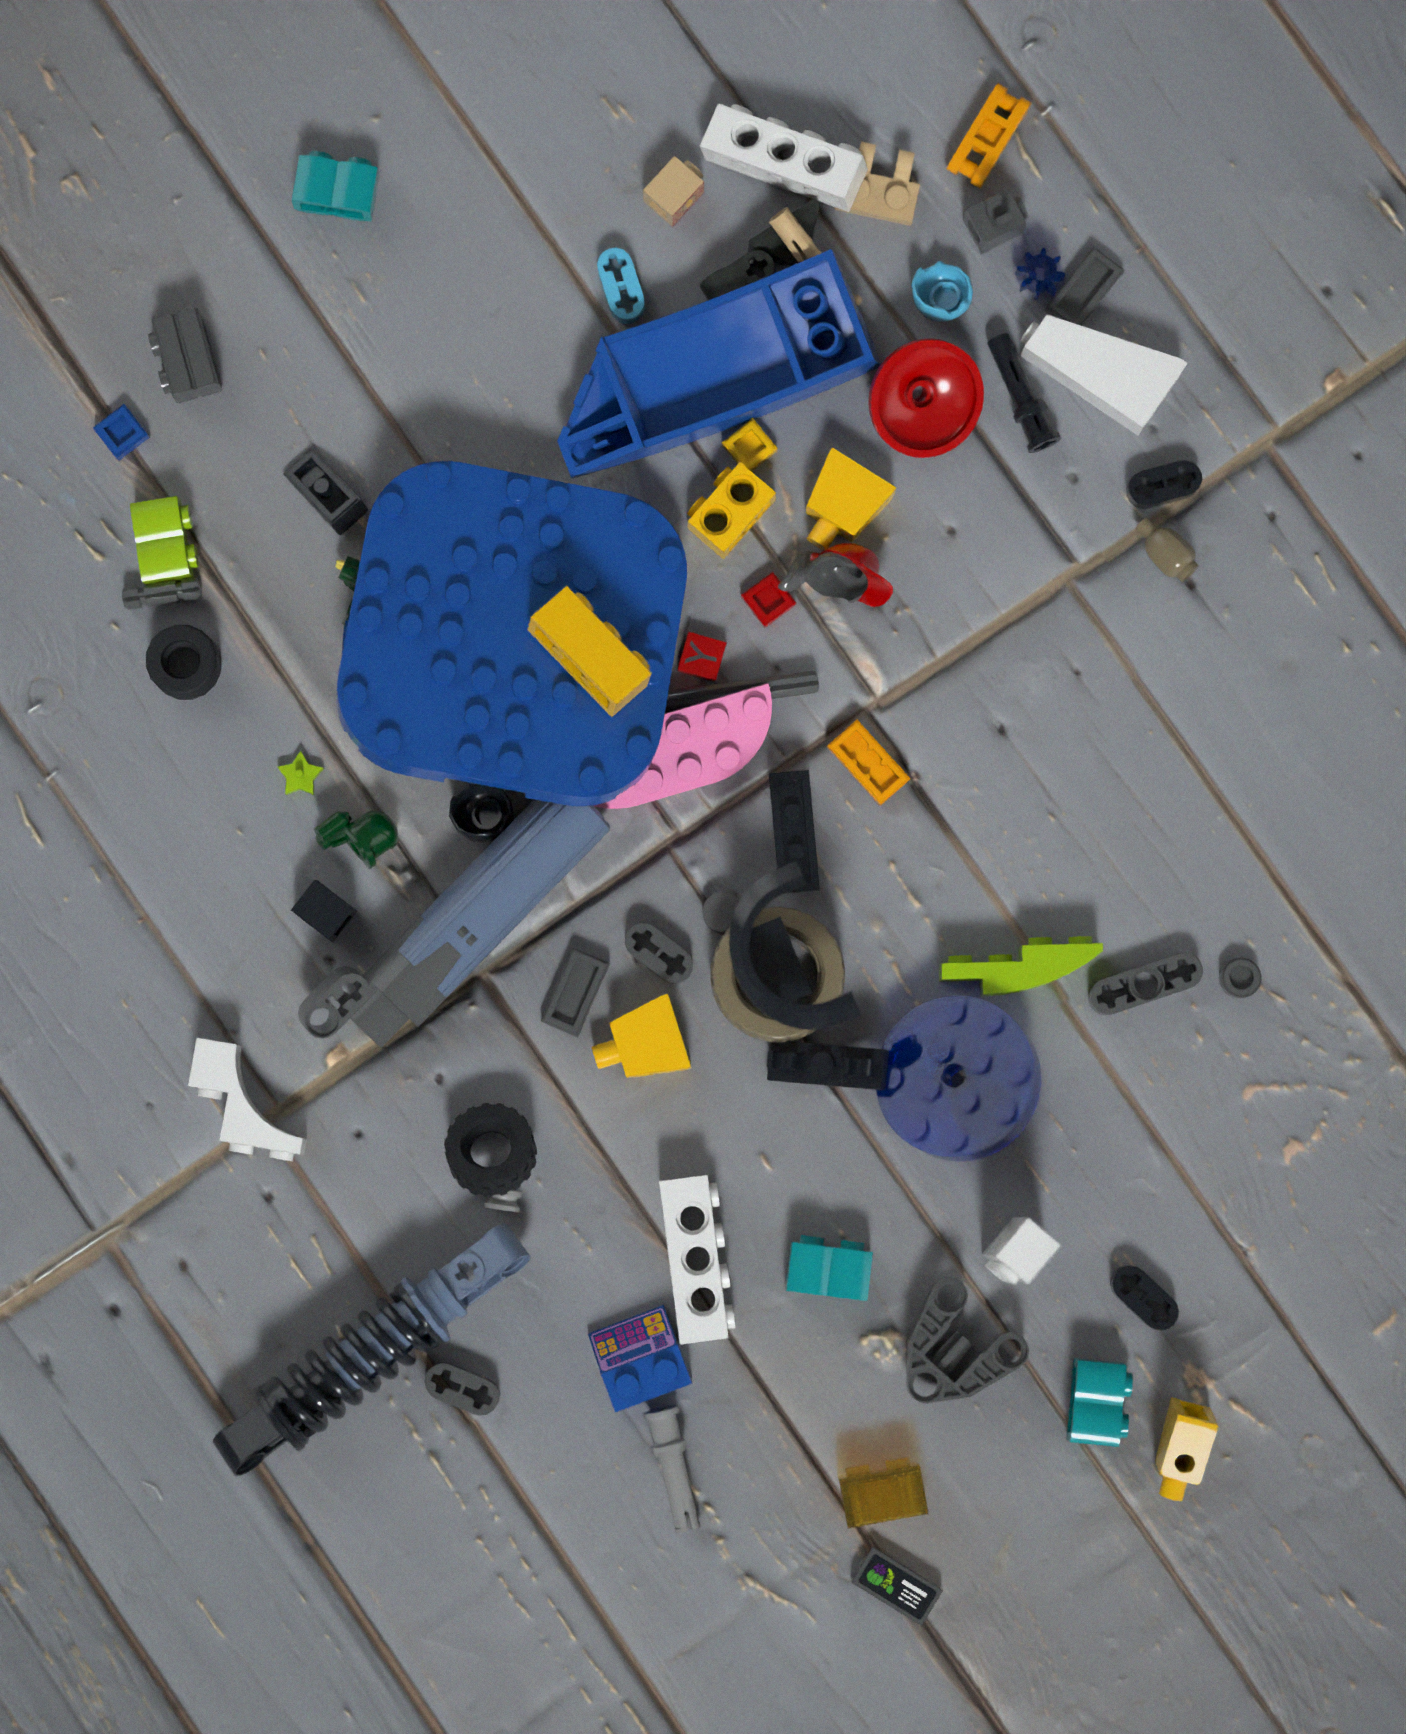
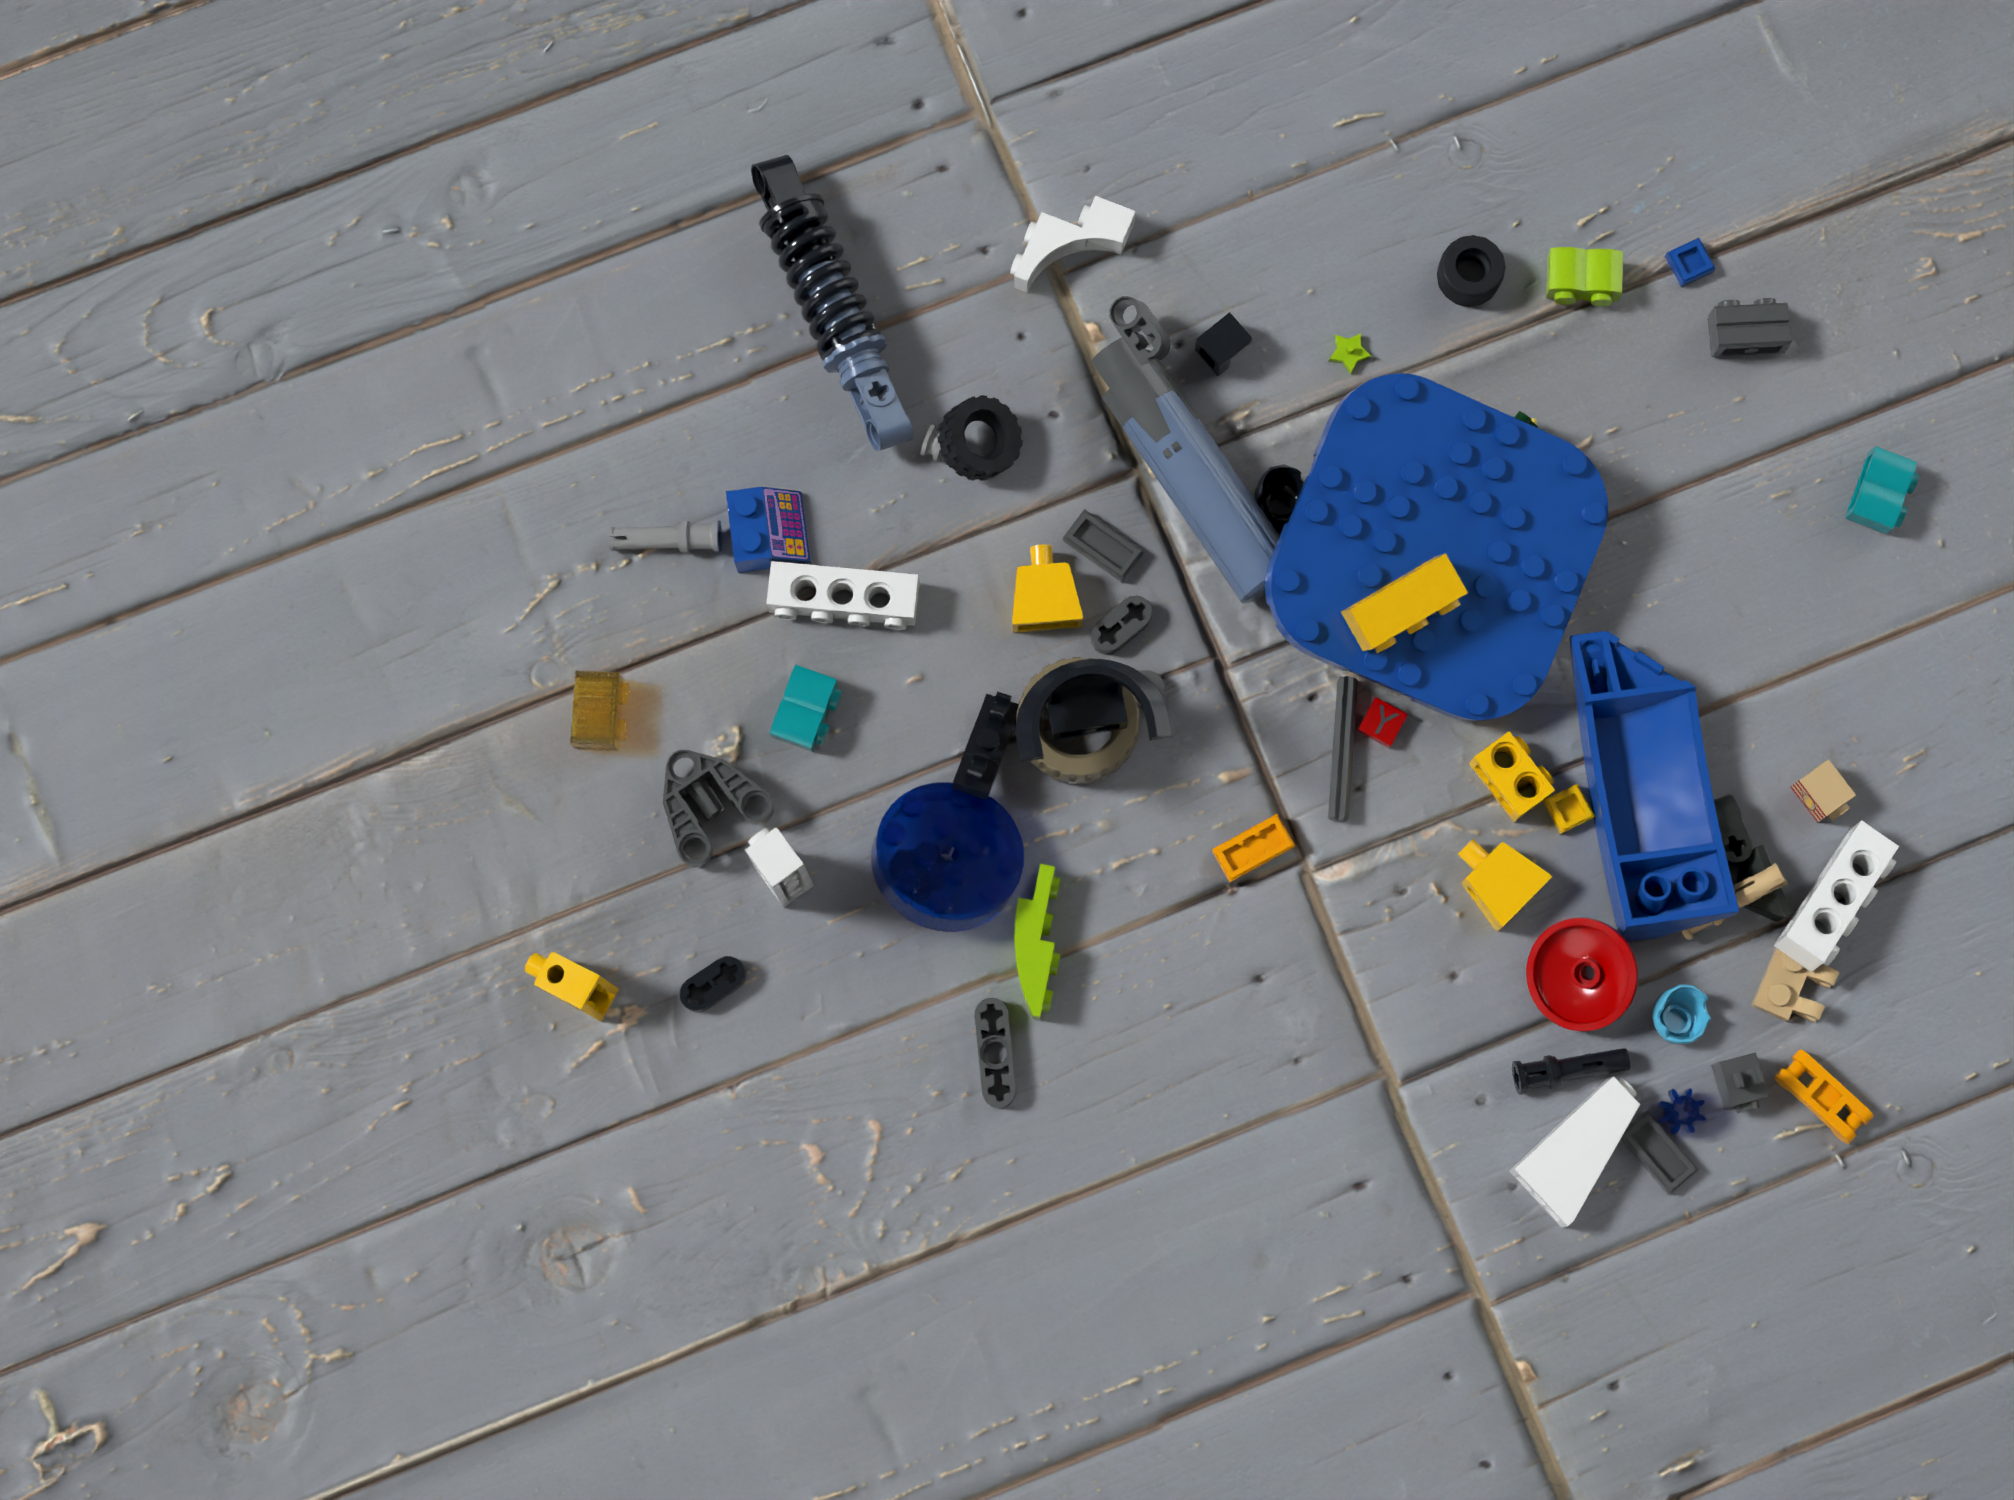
camera: 105 degrees right, 5 degrees down
dark grey axle [122,577,201,610] -> none
black slope [283,448,368,535] -> none
dark green piece [314,810,398,869] -> none
dark grey beam [425,1362,500,1416] -> none
bright pink plate [593,683,772,809] -> none
medium azure beam [597,248,645,324] -> none
red tile [741,572,796,629] -> none
black plate [768,770,820,894] -> none
dark grey hair [778,543,893,607] -> none
tile [851,1546,943,1626] -> none
teal brick [1066,1358,1133,1447] -> none
black beam [1126,460,1202,509] -> none
dark tan plant [1135,517,1199,582] -> none
dark grey tile [1219,958,1262,999] -> none

